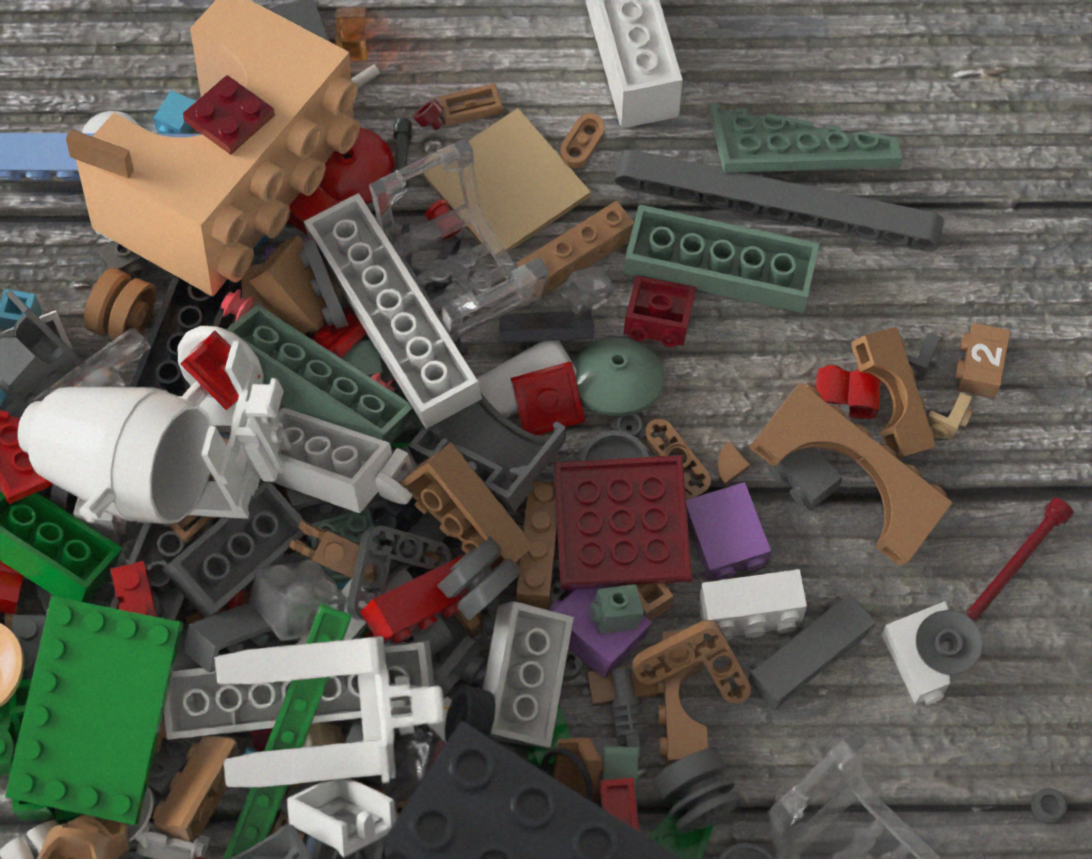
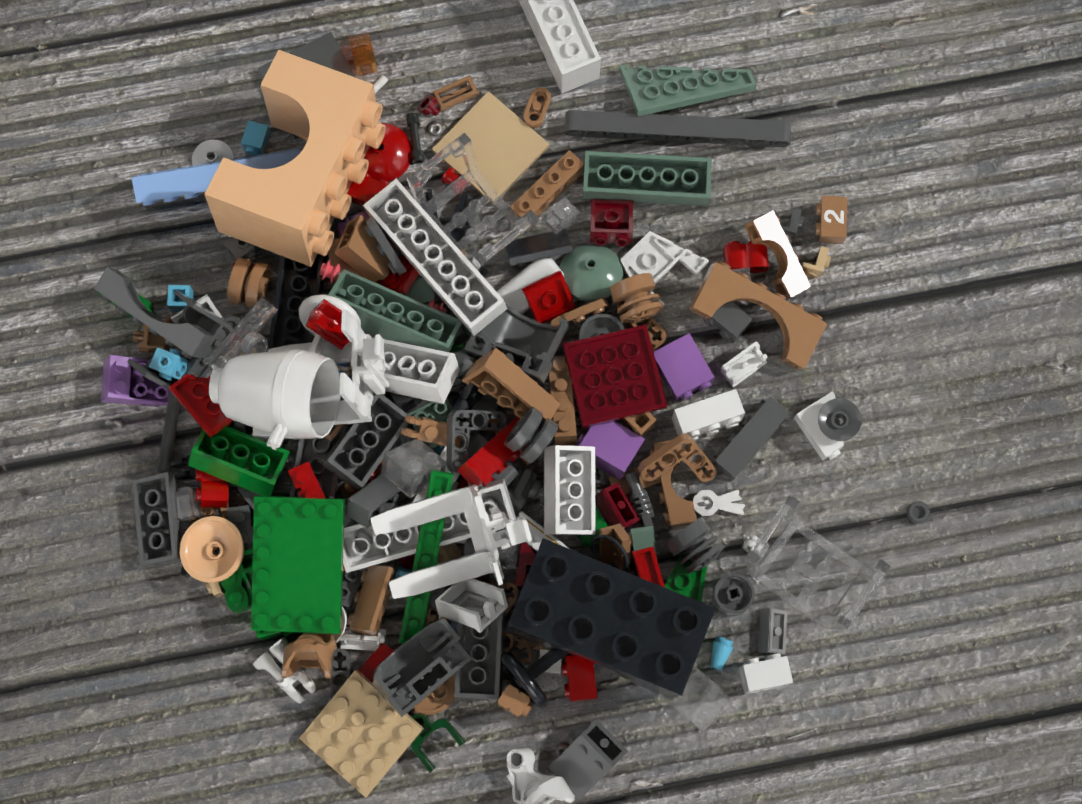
camera: 10 degrees left, 10 degrees up
medium nougat tile [66,130,133,178] -> none
dark red plate [183,75,275,155] -> none
white tile [375,448,413,504] -> none
black tyre [445,685,496,743] -> none
sand green brick [589,584,644,634] -> none
medium nougat tile [718,442,750,487] -> none
dark red piece [967,497,1074,620] -> none
none -> medium nougat hinge [551,298,609,326]
none -> dark red brick [595,483,639,530]
none -> medium nougat wheel [609,273,664,324]
none -> white wing [620,231,709,318]
none -> white piece [693,490,745,516]
none -> white hinge [720,341,767,388]

